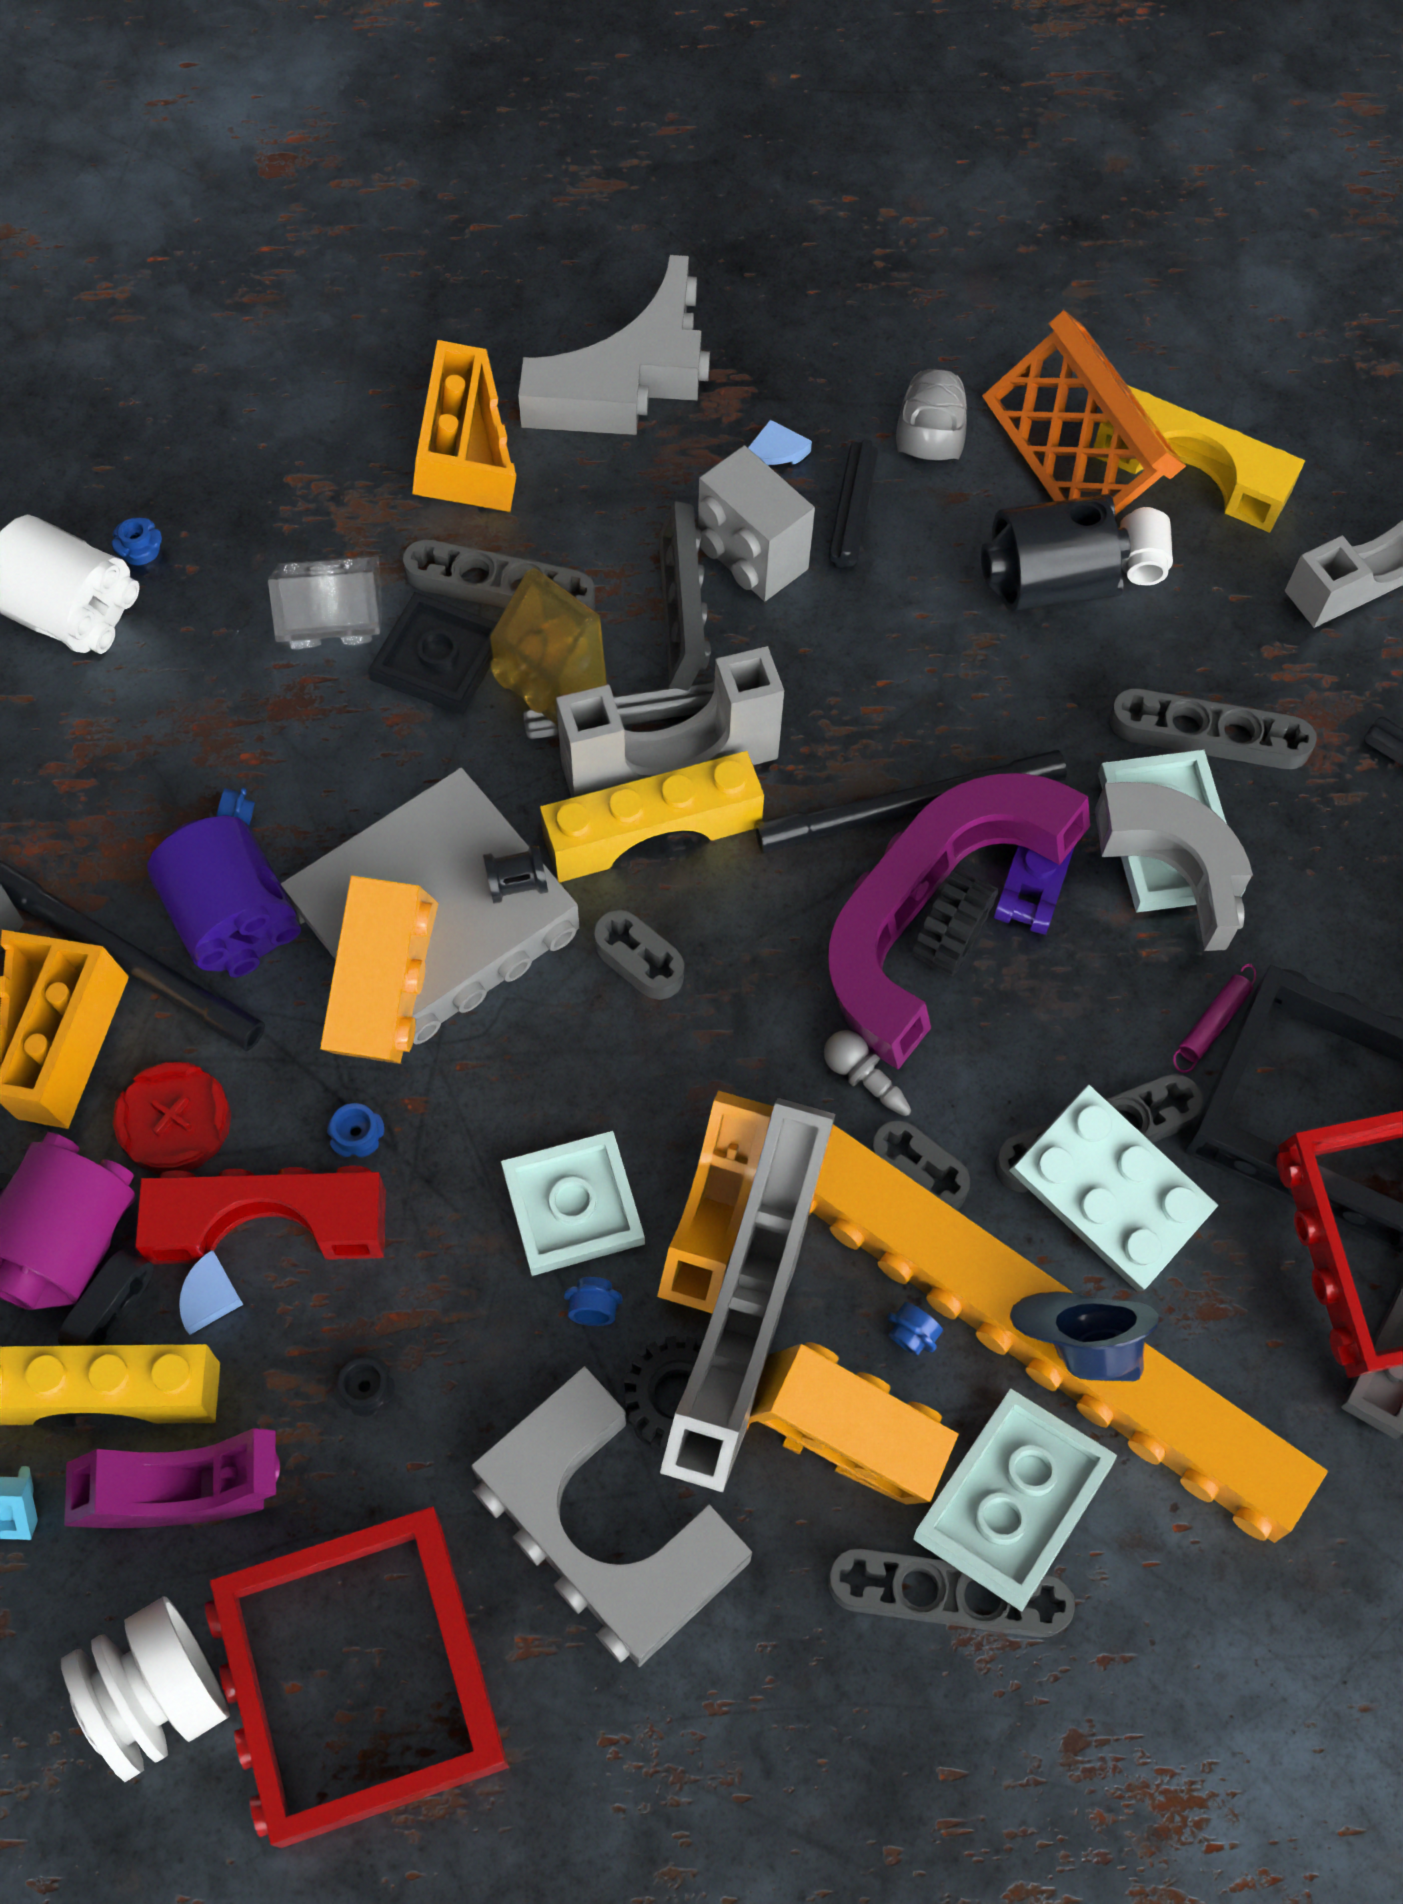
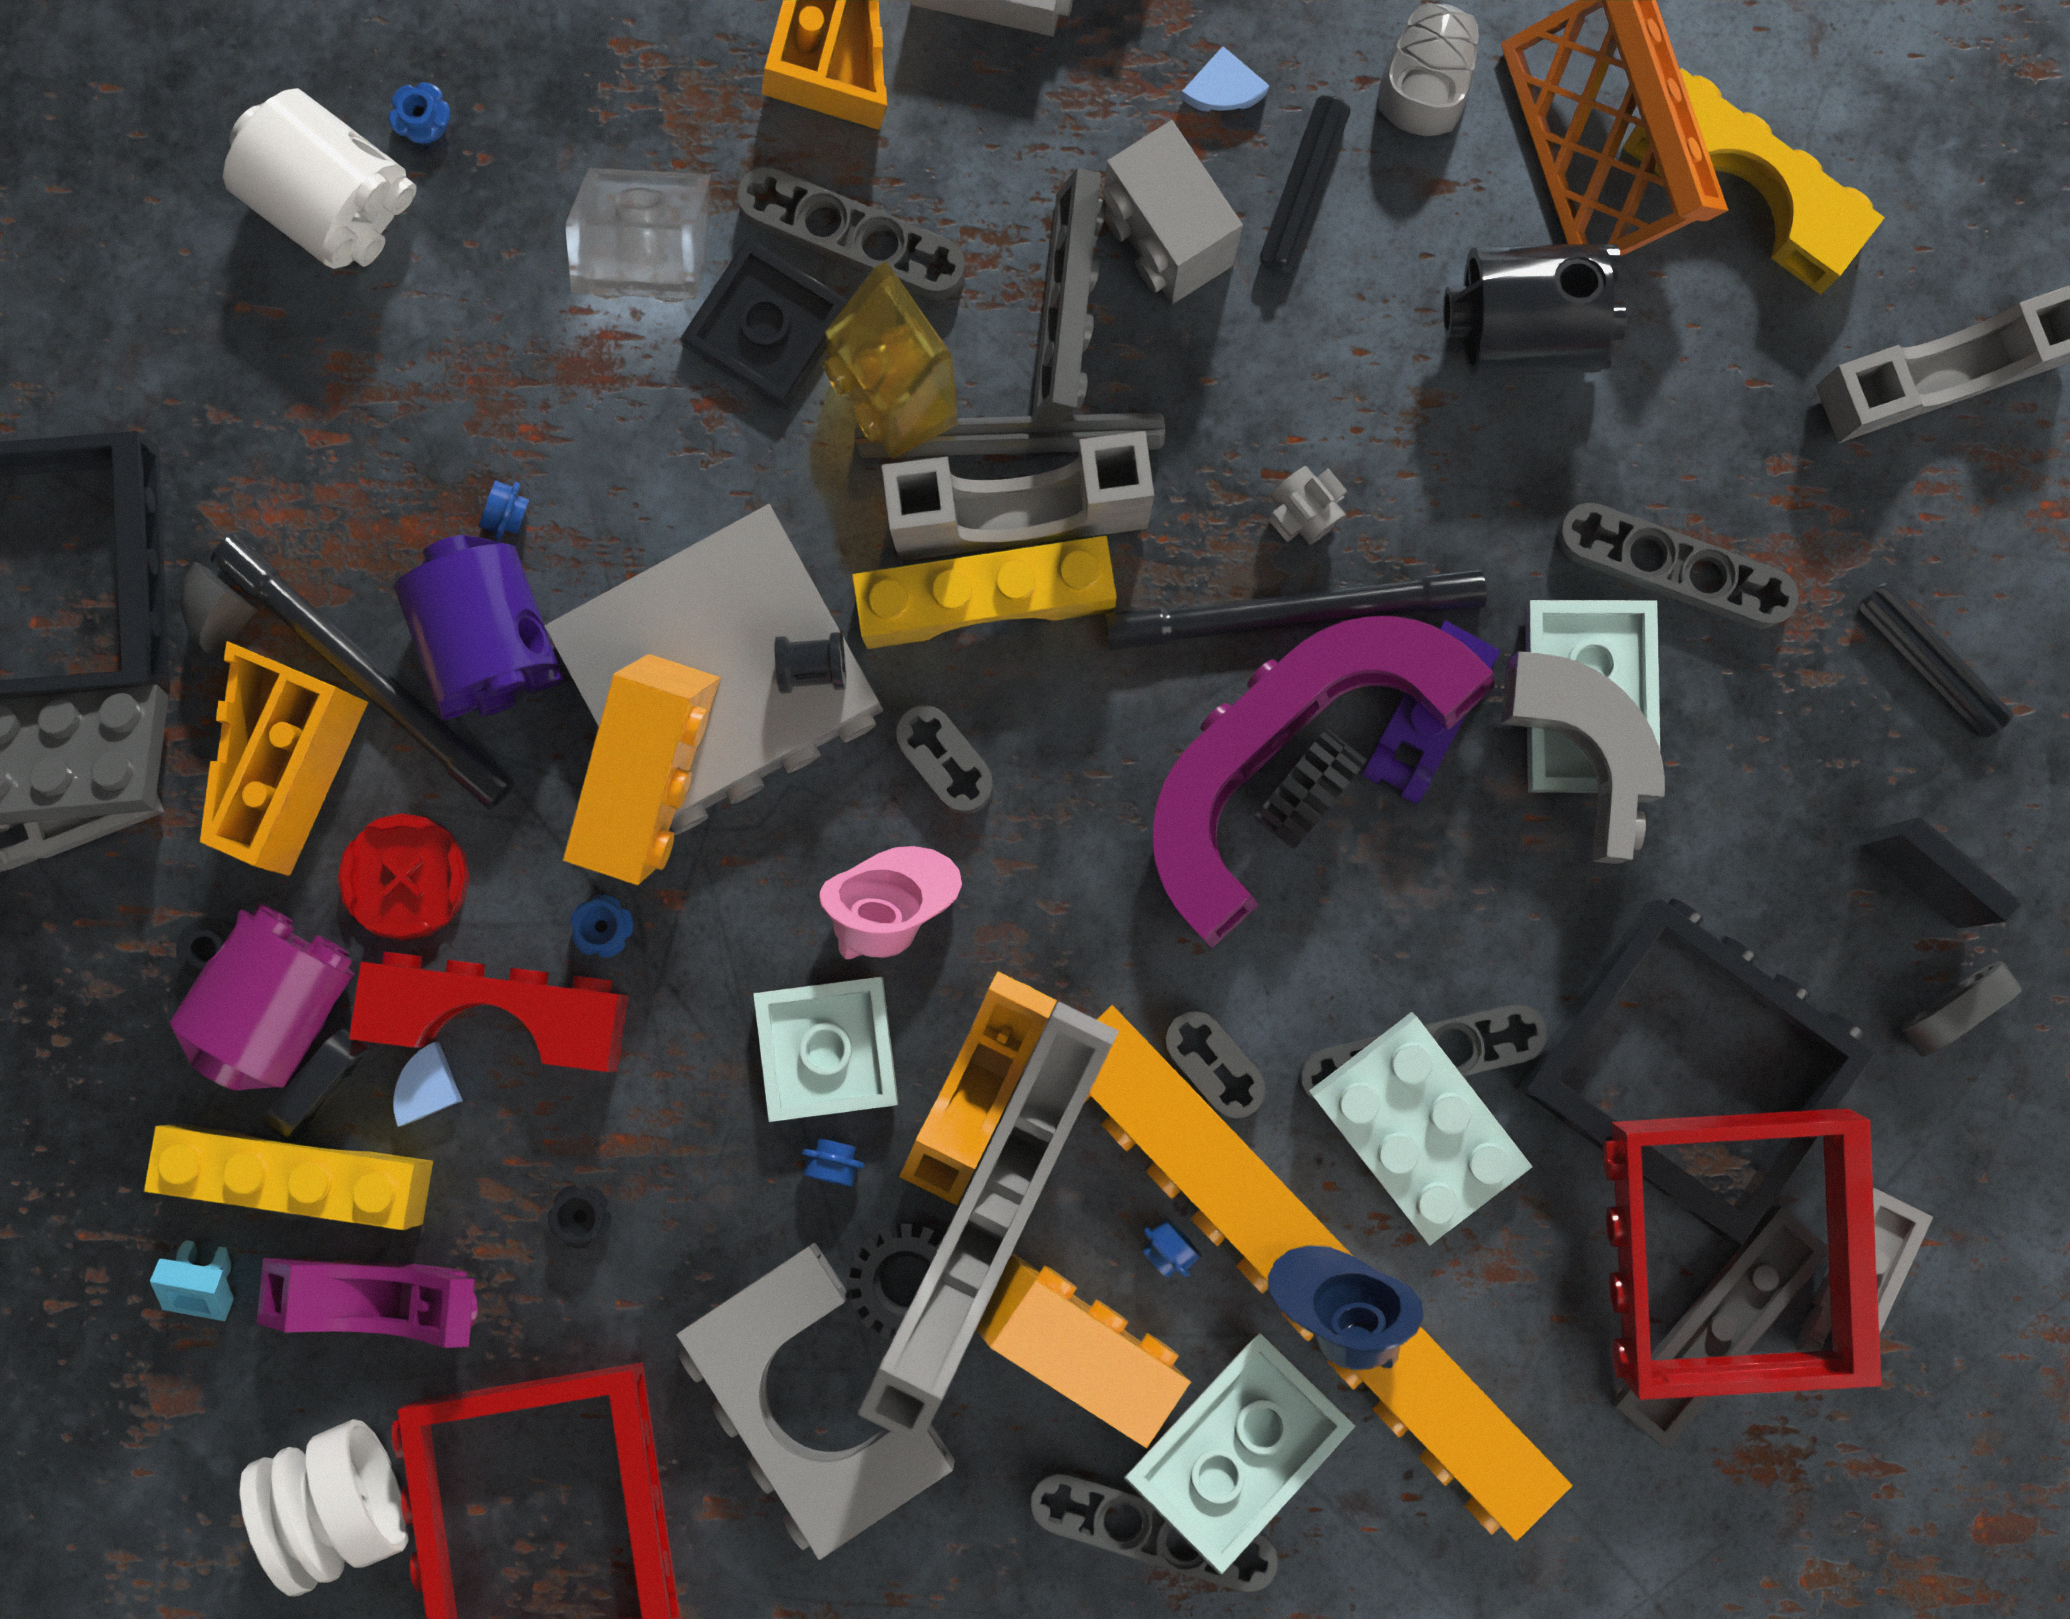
camera: 15 degrees right, 20 degrees up
light grey bar [824,1030,911,1116] -> none
white brick [1120,507,1173,585] -> none
dark pink piece [1173,964,1256,1073] -> none
none -> bright pink piece [819,846,962,959]
none -> light grey gear [1268,466,1348,545]

